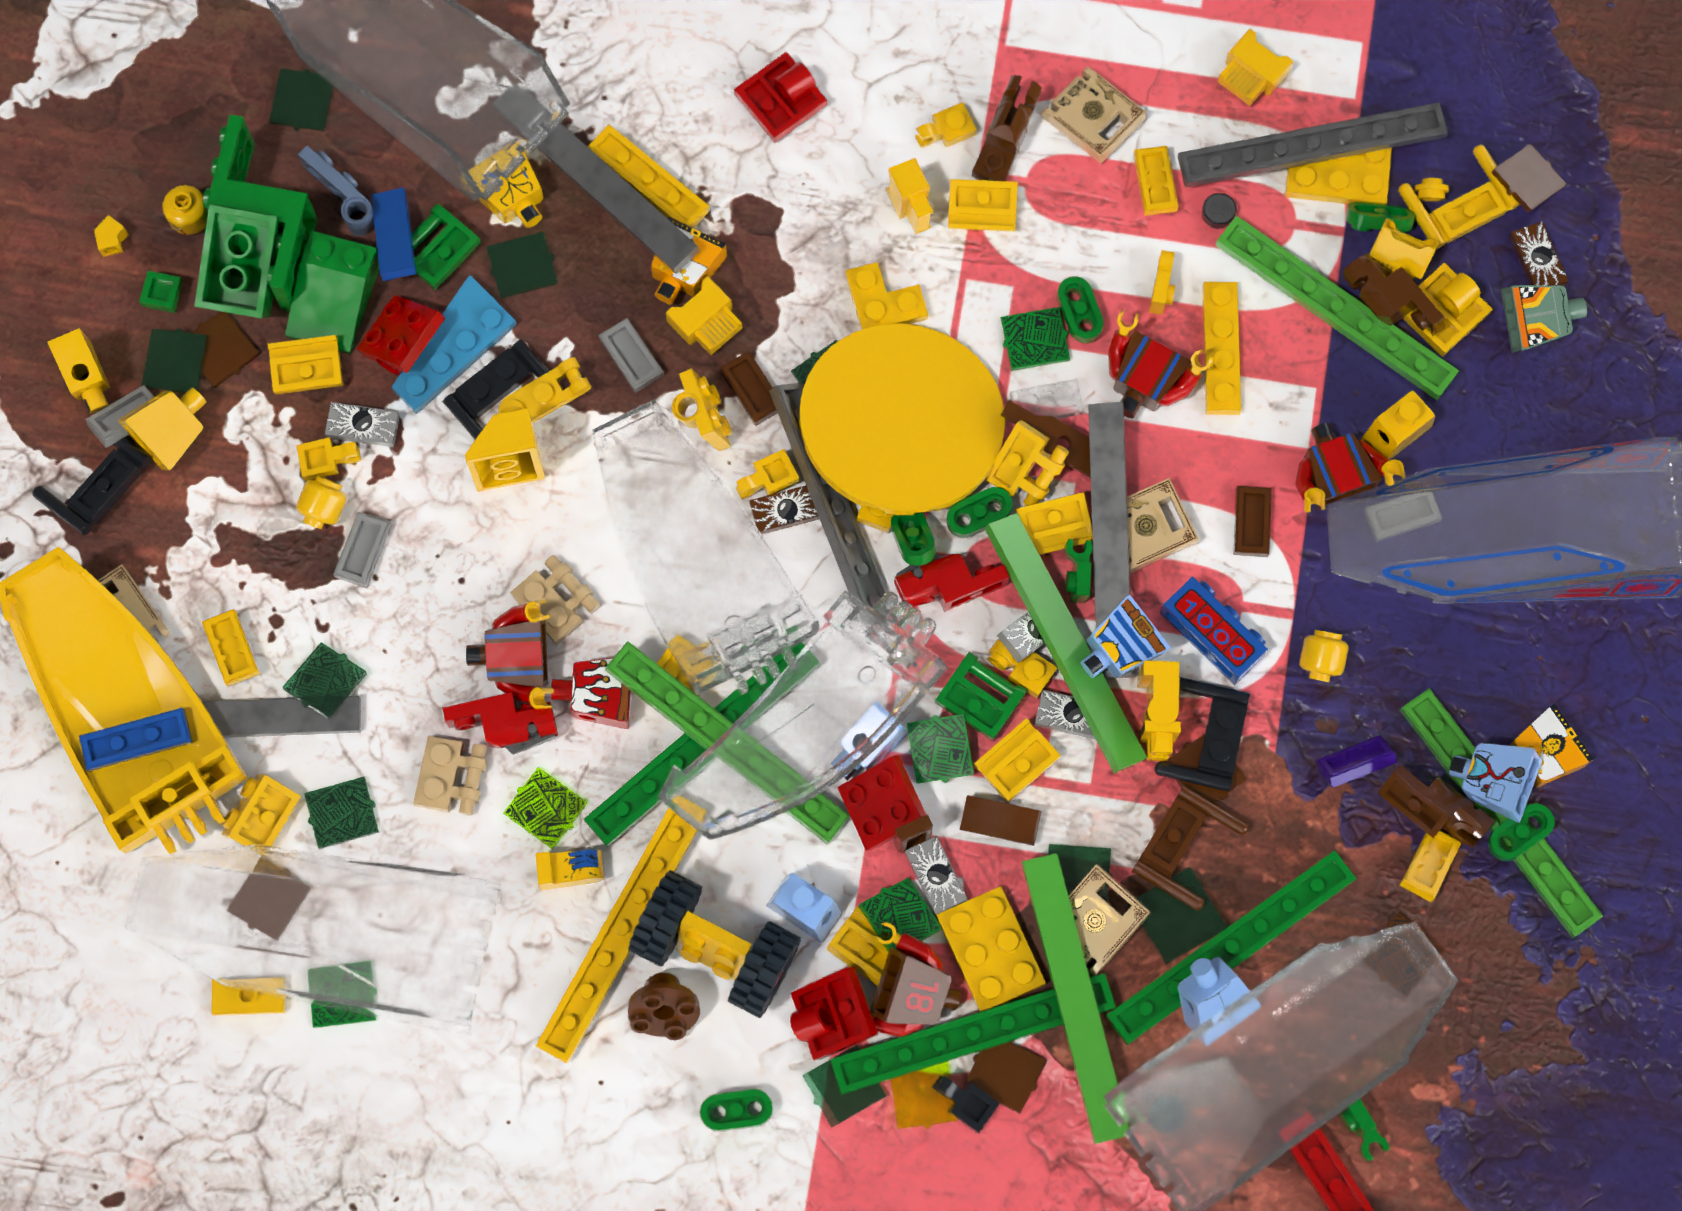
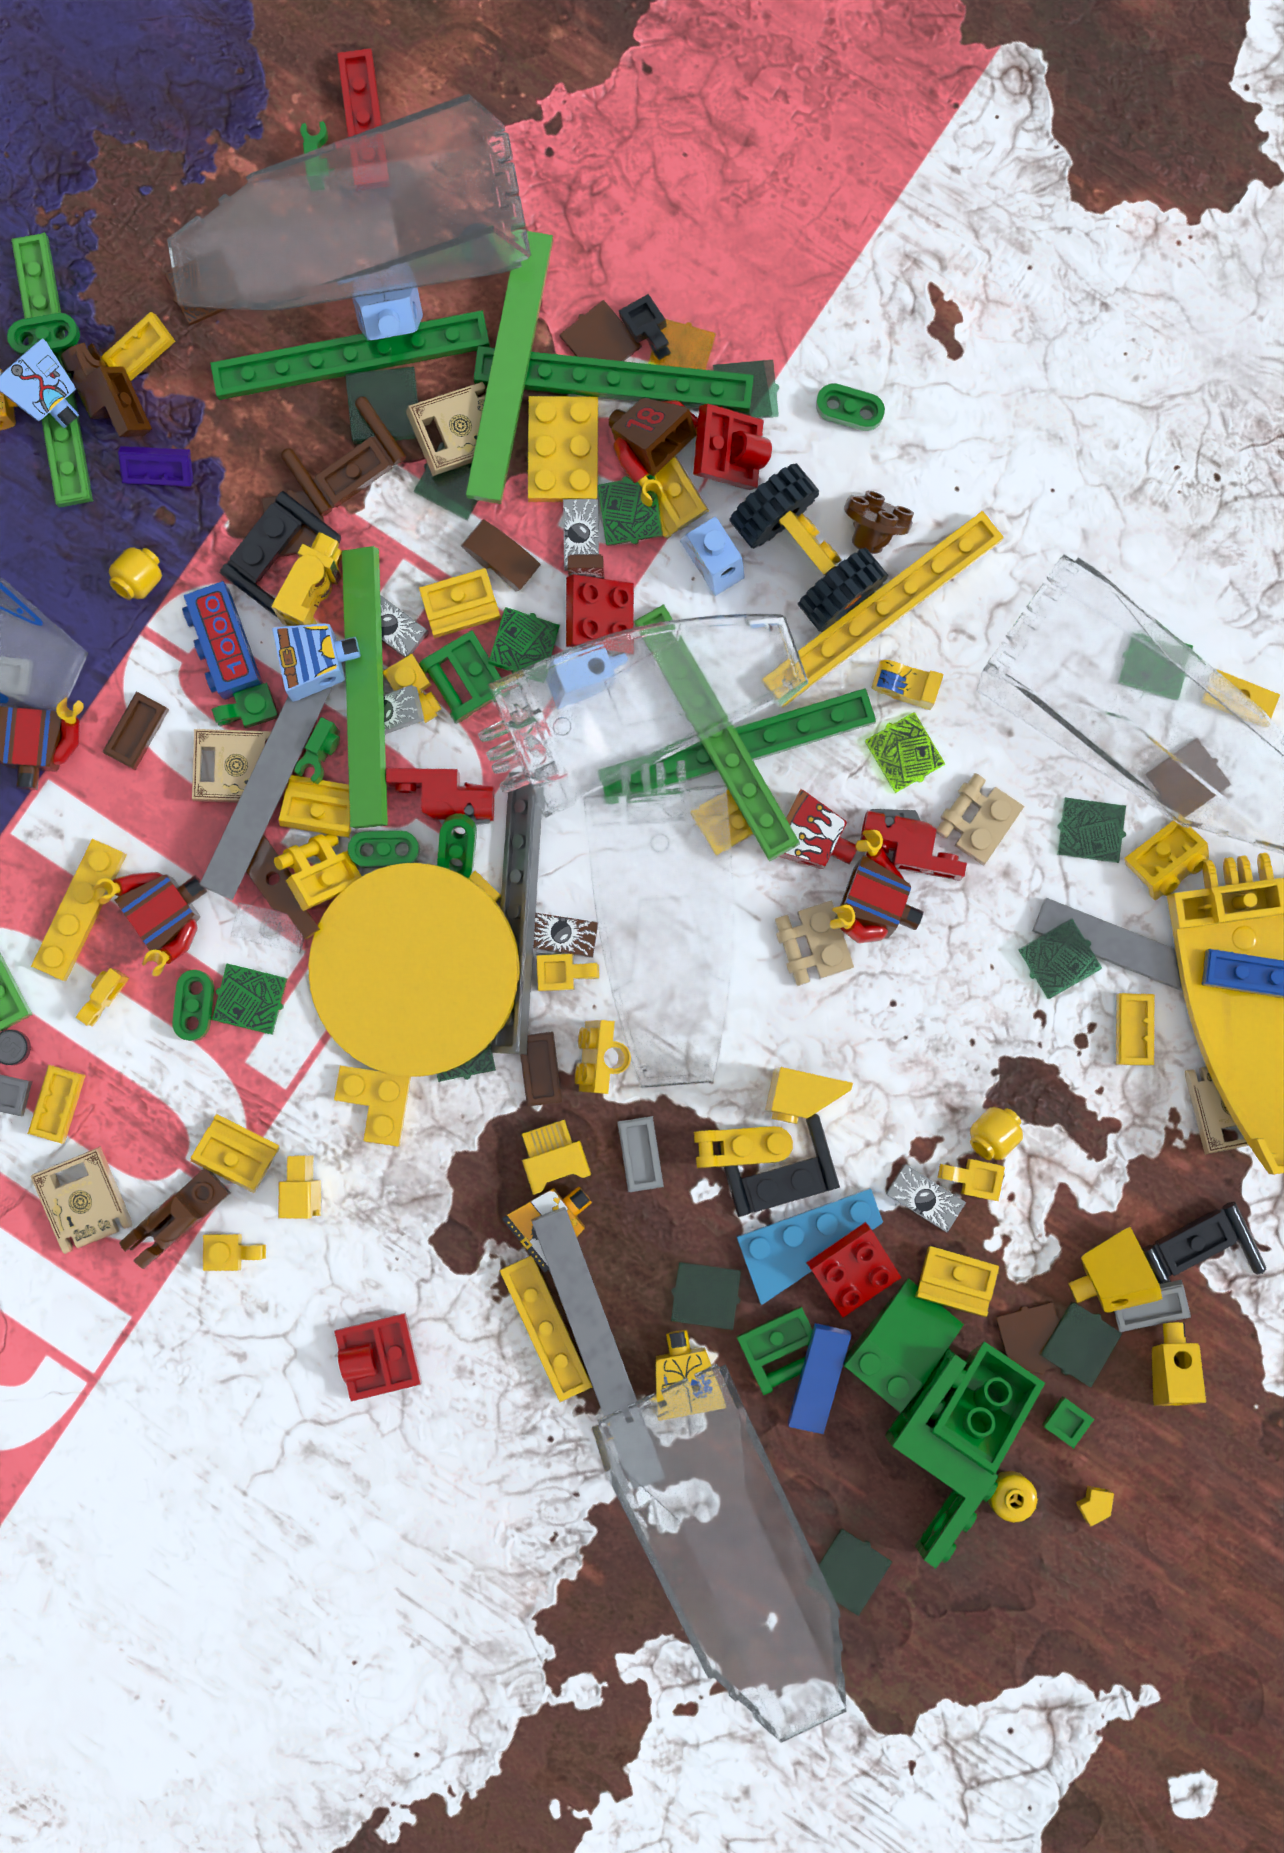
camera: 155 degrees left, 10 degrees up
sand blue plate [298,145,375,236] -> none
light grey tile [333,512,392,588] -> none
none -> green plate [212,682,279,728]

